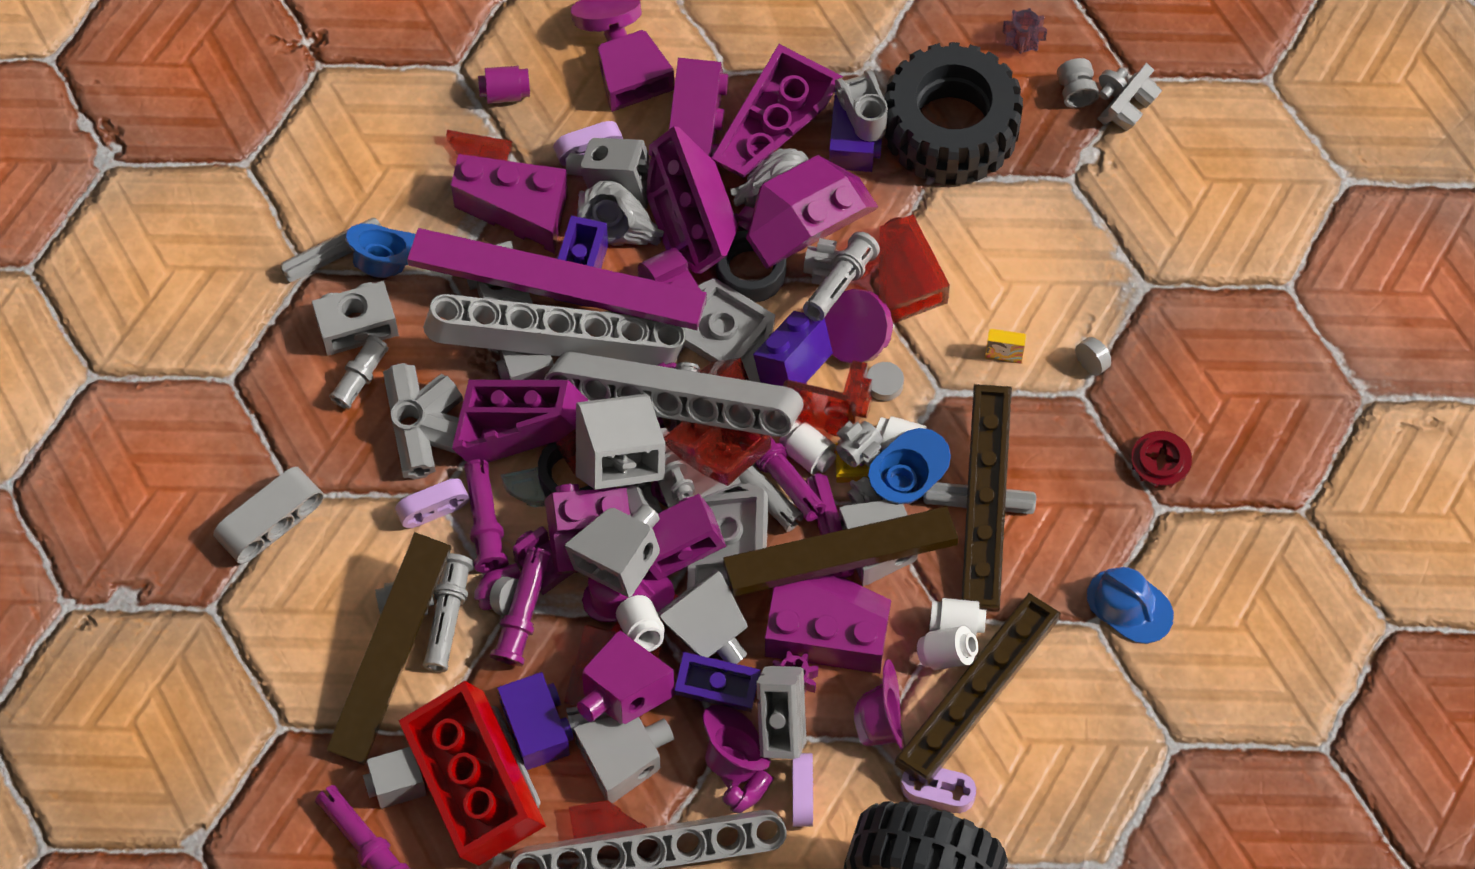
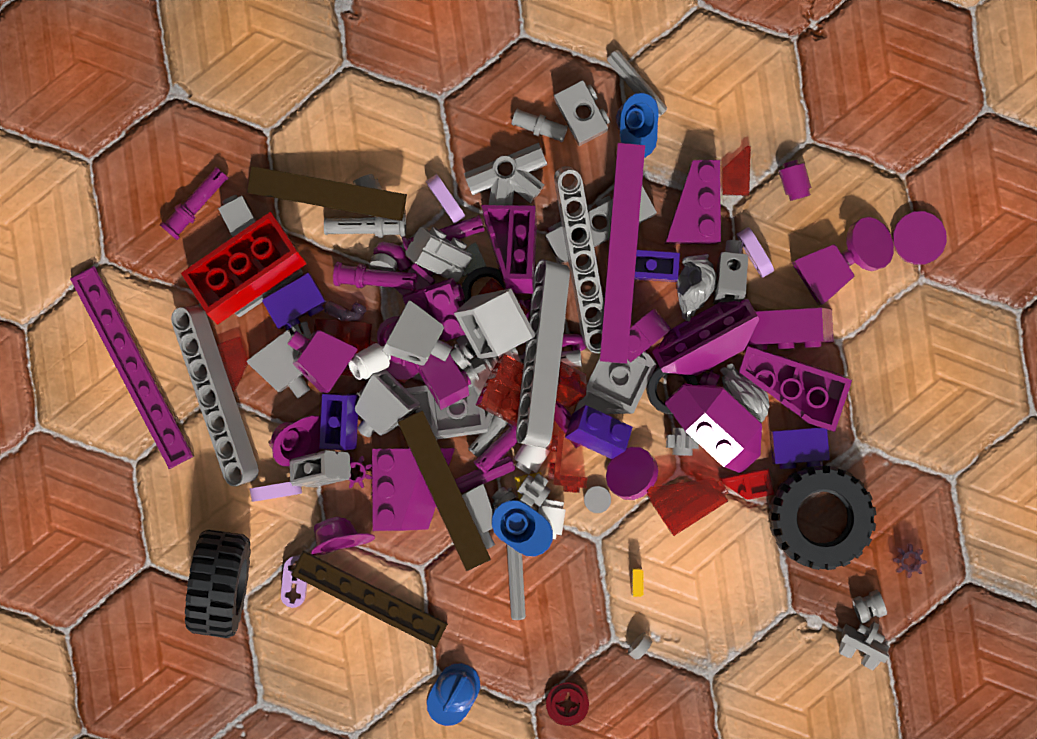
camera: 80 degrees right, 25 degrees up
light grey beam [213,467,324,564] -> none
magenta arm [722,770,774,814] -> none
light grey pin [803,232,880,321] -> none
light grey piece [835,69,888,142] -> none
white brick [917,626,978,670] -> none
white brick [929,598,986,637] -> none
dark brown tile [961,384,1012,611] -> none
none -> arm [324,301,366,321]
none -> light grey brick [405,227,472,282]
none -> light grey plate [450,344,474,369]
none -> red tile [719,468,774,500]

